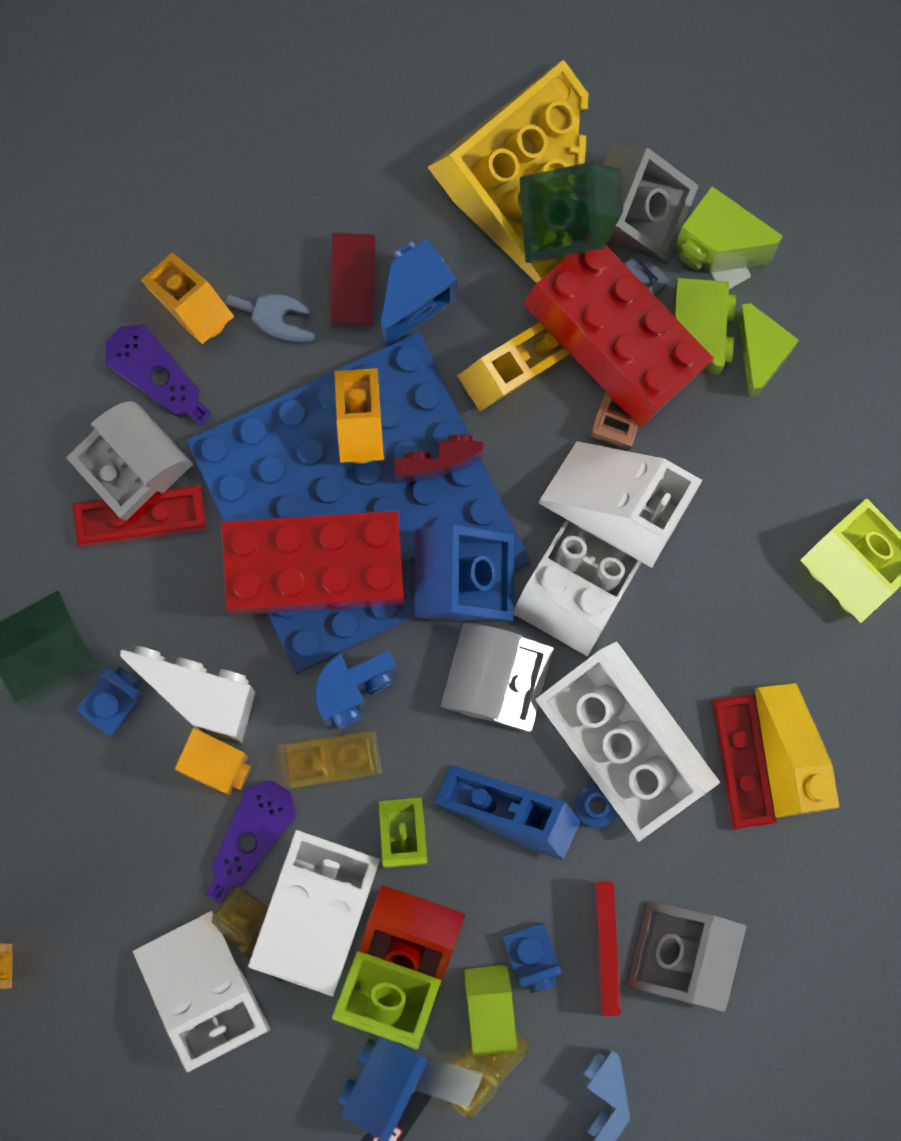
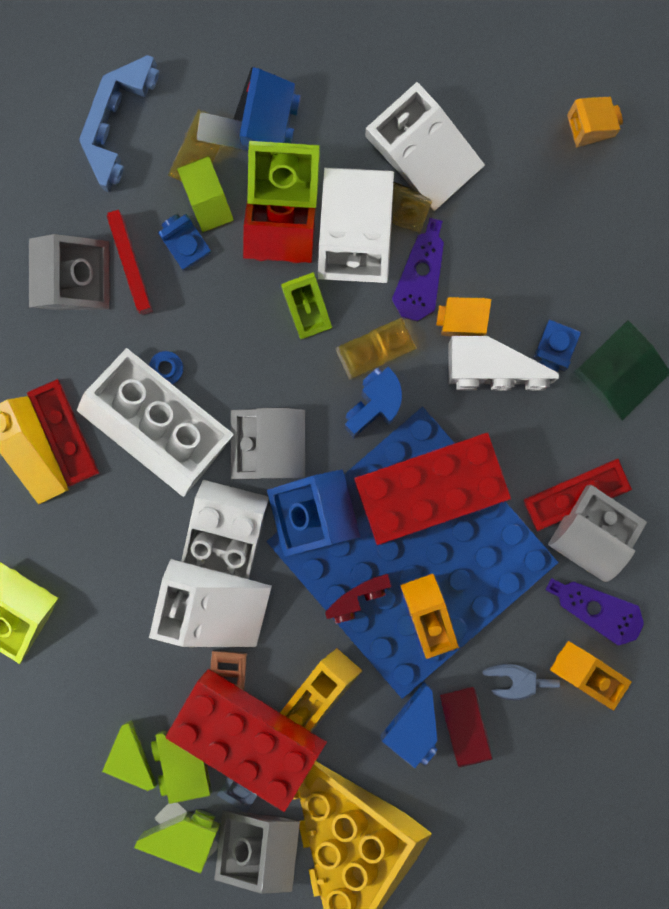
camera: 170 degrees right, 5 degrees up
blue slope [434,765,581,860] -> none
clear green slope [519,161,623,263] -> none

